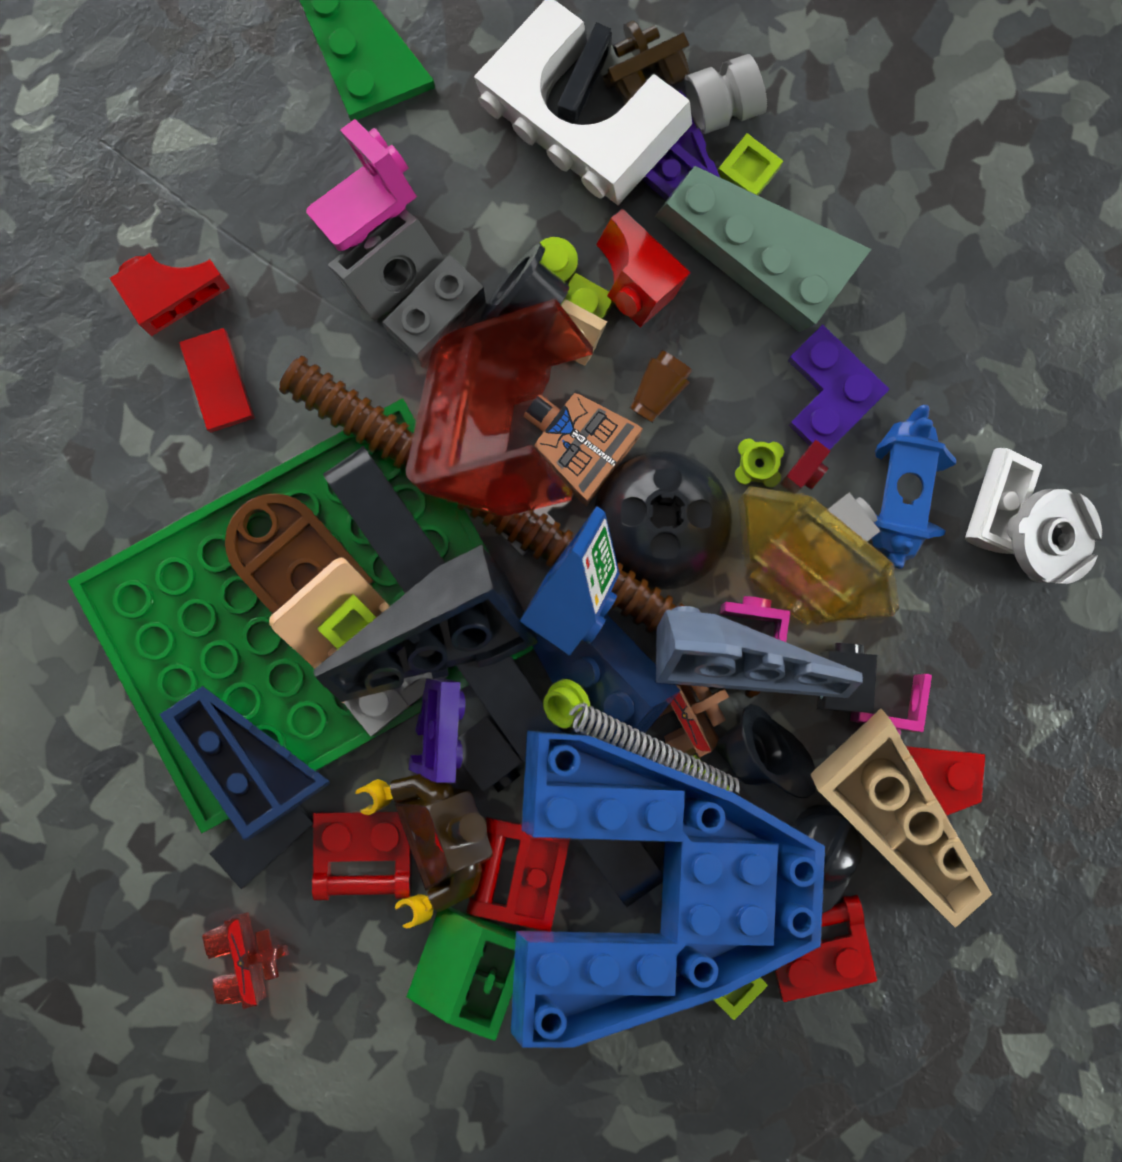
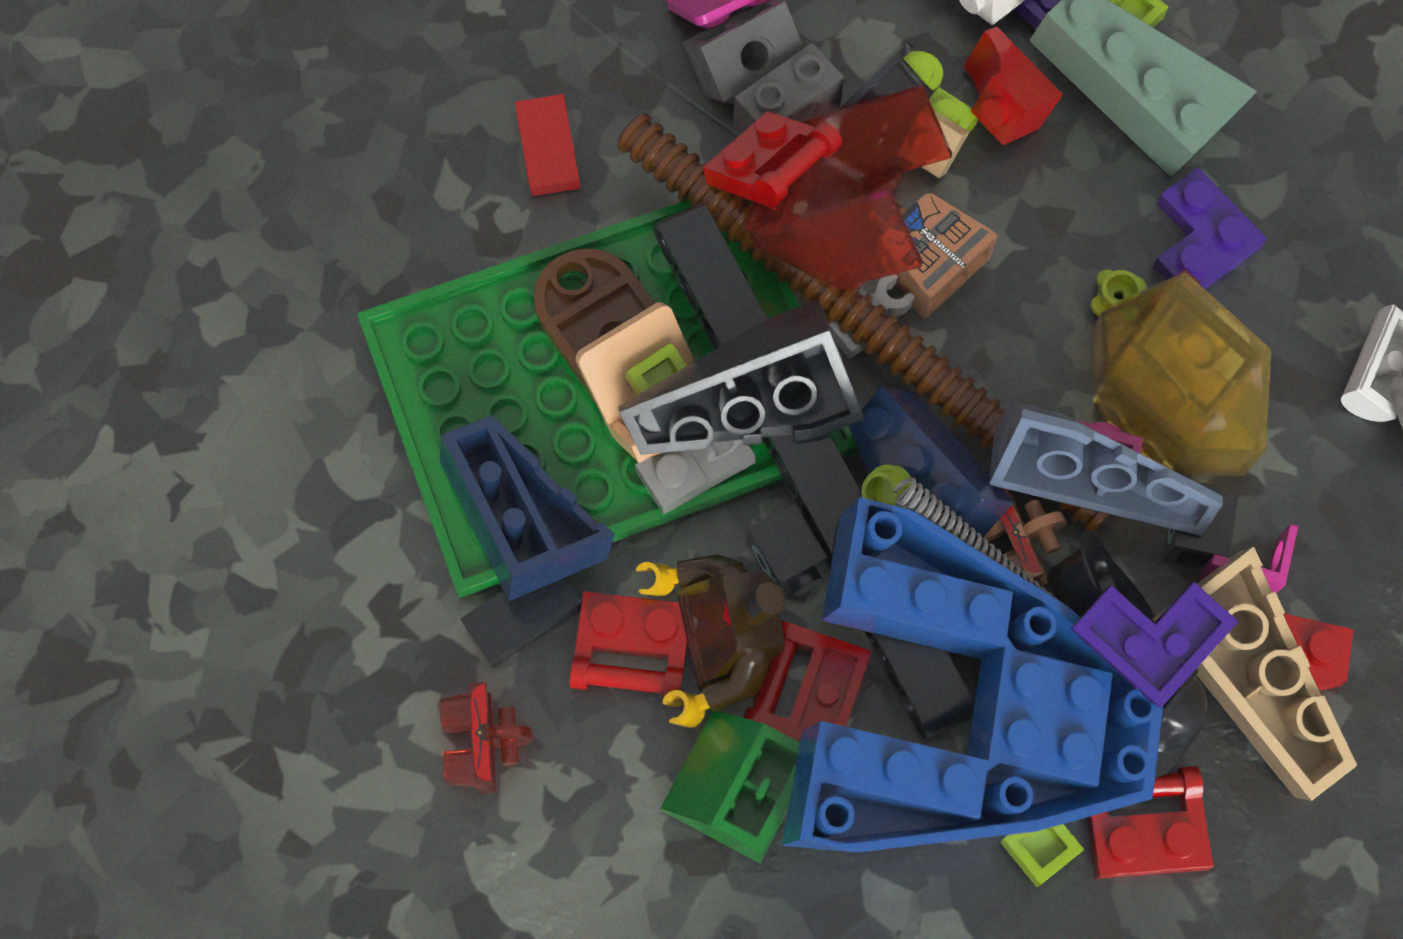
camera: 10 degrees right, 15 degrees down
red arch [110,253,230,337] -> none
dark purple wing [408,678,465,783] -> none
blue slope [520,506,619,655] -> none
black piece [594,451,732,590] -> none
reddish brown cone [629,350,693,423] -> none
blue piece [871,404,957,569] -> none
none -> red plate [703,111,842,207]
none -> dark purple plate [1070,582,1239,708]

